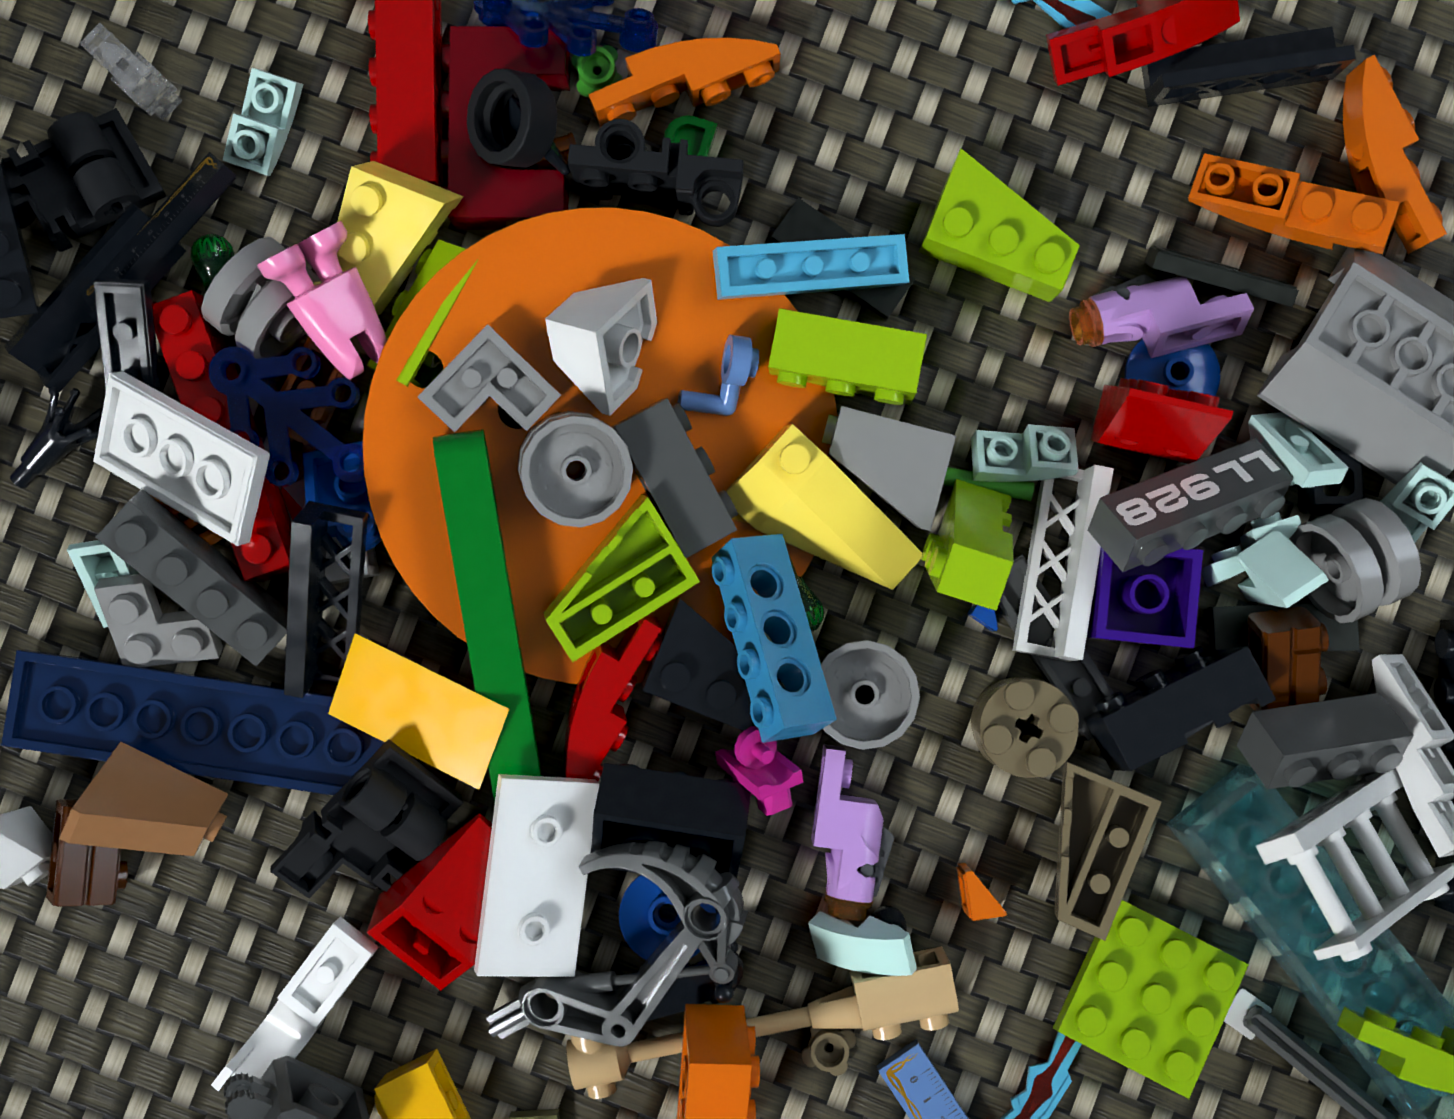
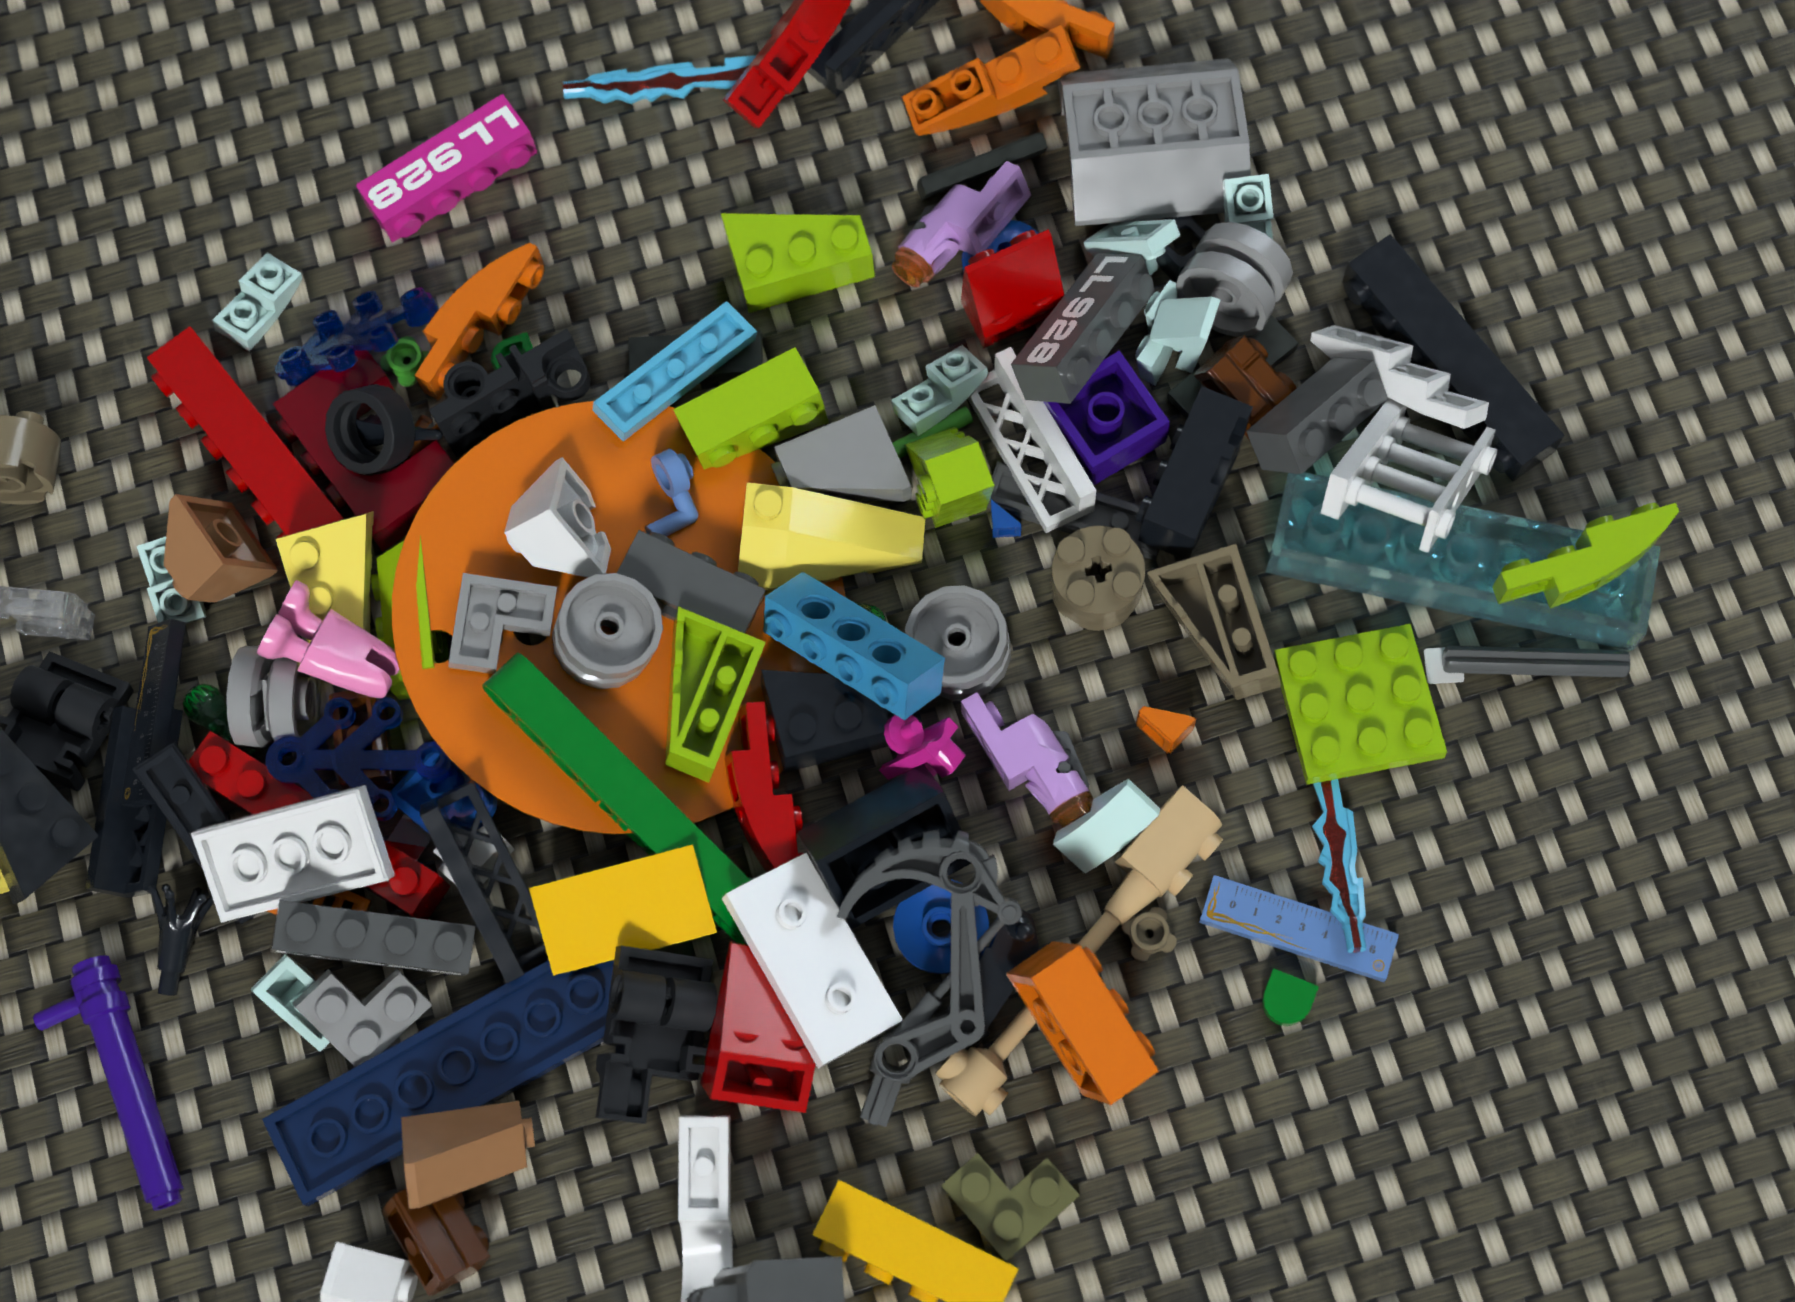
camera: 35 degrees left, 15 degrees down
none -> medium nougat slope [163,494,278,602]

